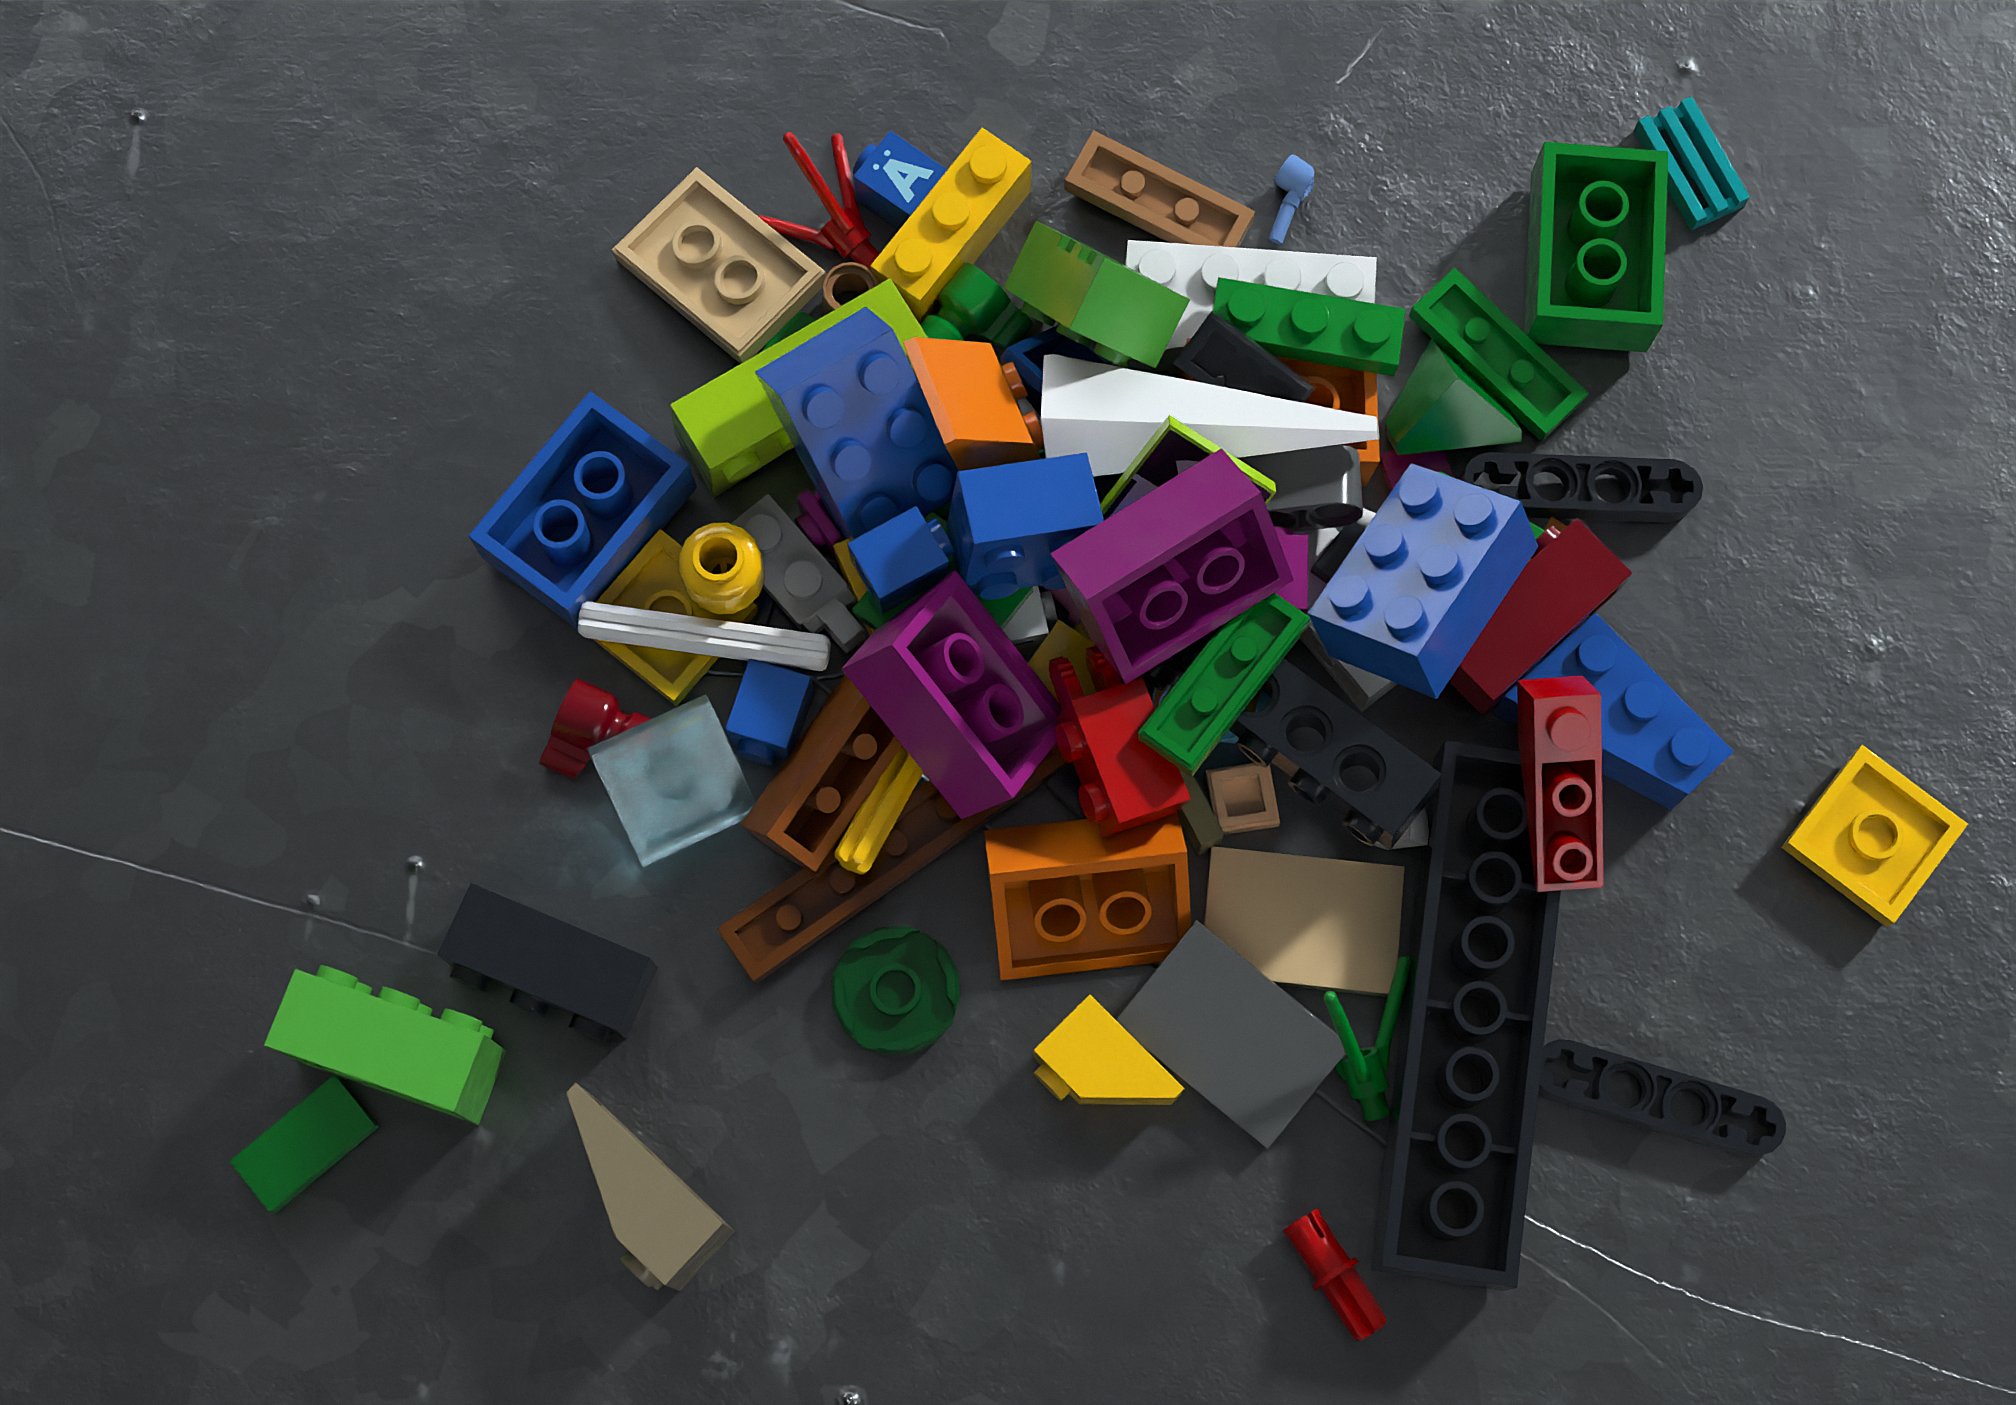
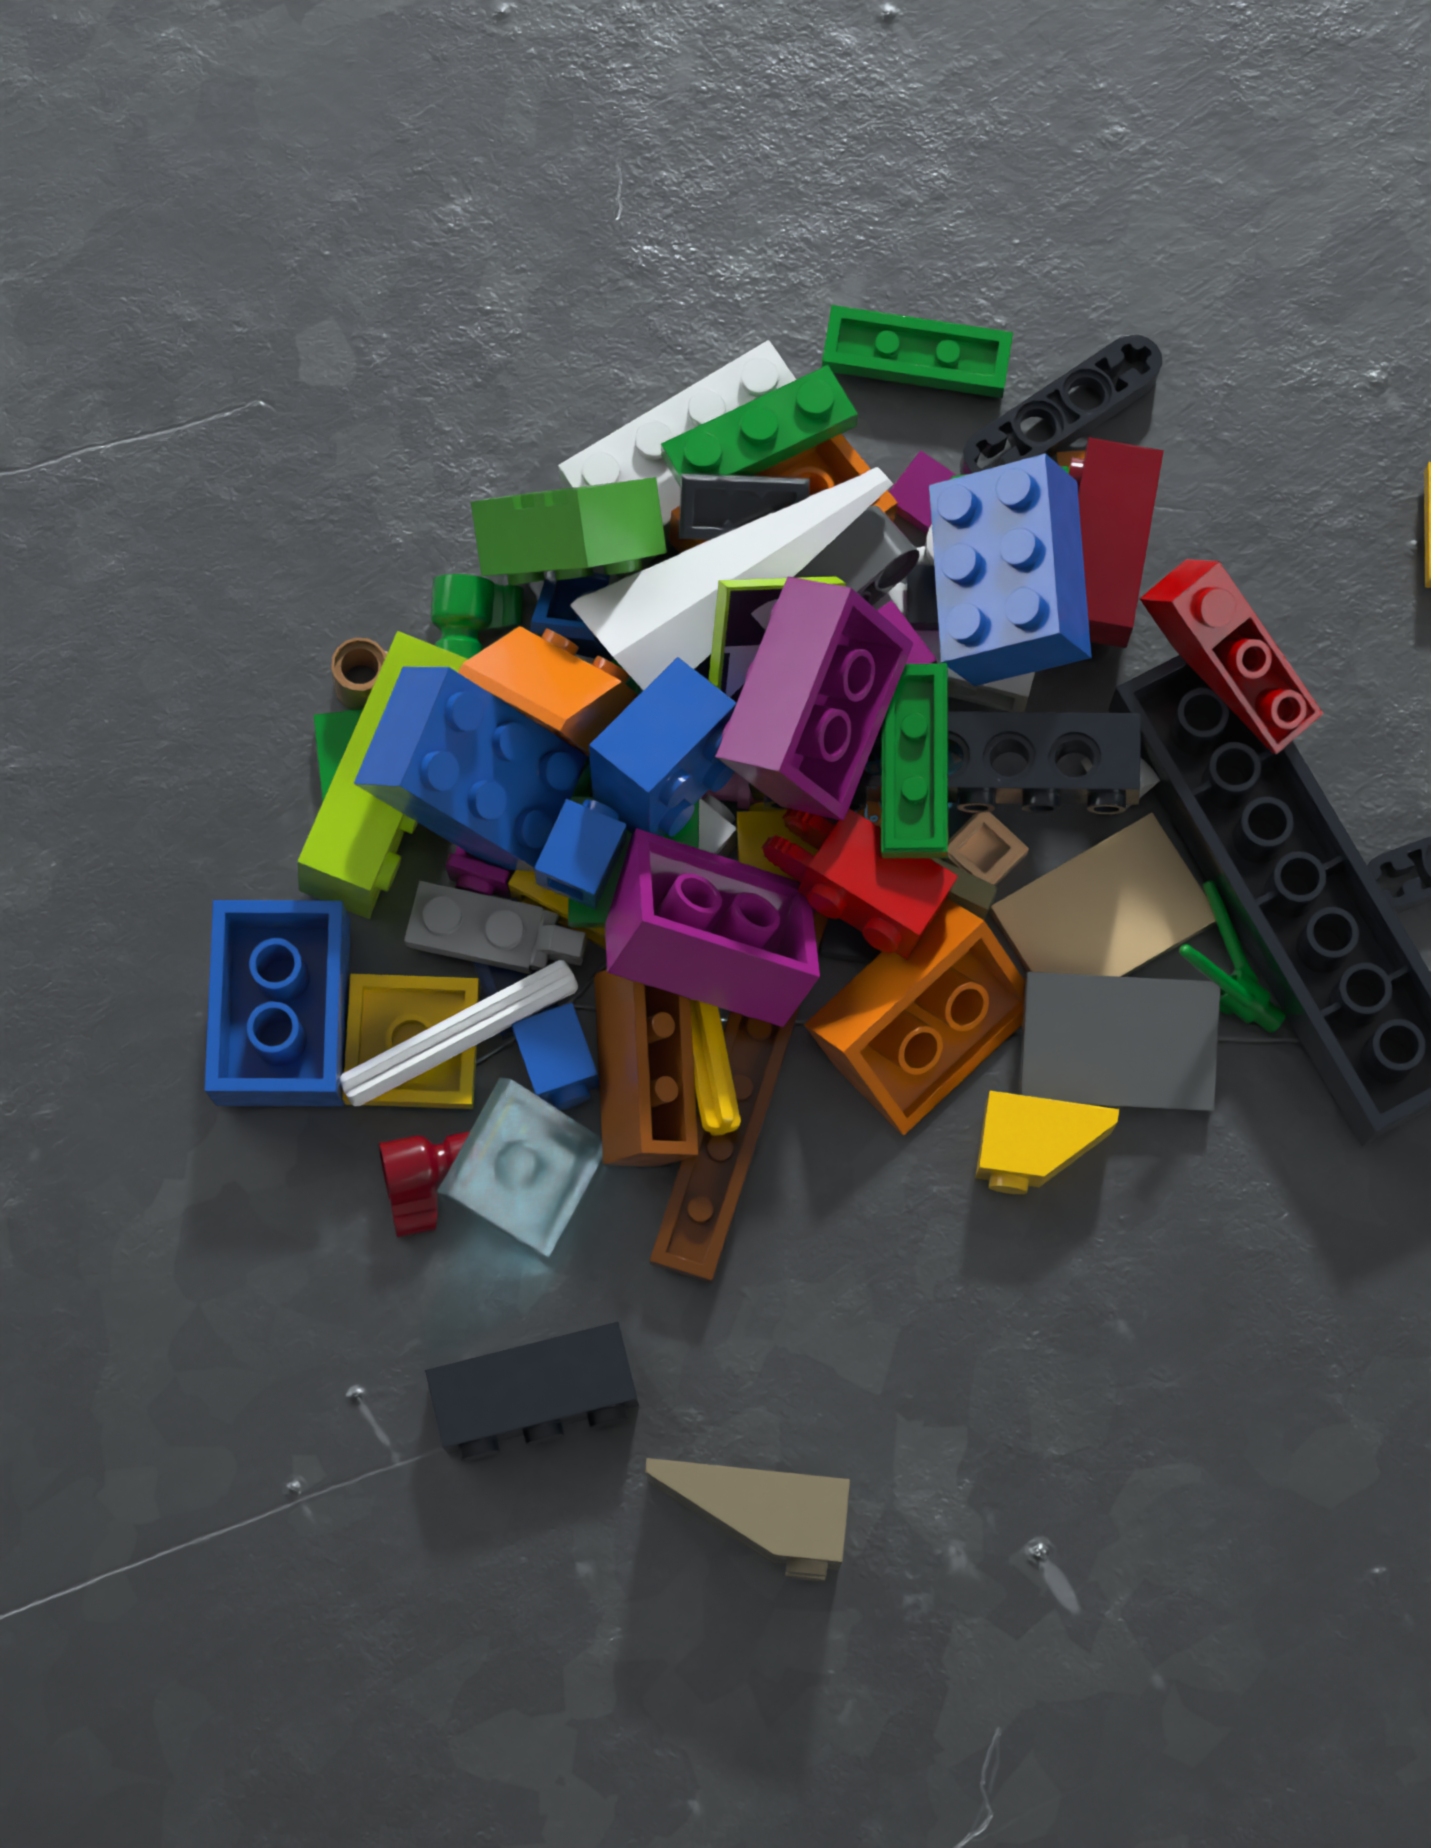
camera: 35 degrees left, 0 degrees up
green tile [229,1075,379,1213] -> none
bright green brick [264,965,507,1125] -> none
tan tile [612,167,827,364] -> none
yellow head [679,523,765,614] -> none
red plant [758,132,880,270] -> none
dark green tile [831,925,960,1057] -> none
blue brick [852,130,947,231] -> none
yellow brick [870,127,1032,324] -> none
medium nougat plate [1064,130,1255,248] -> none
medium blue hand [1268,154,1314,245] -> none
red axle [1283,1208,1387,1341] -> none
green slope [1385,338,1522,455] -> none
blue wedge [1491,612,1734,810] -> none
green brick [1524,142,1668,353] -> none
teal tile [1634,96,1750,231] -> none

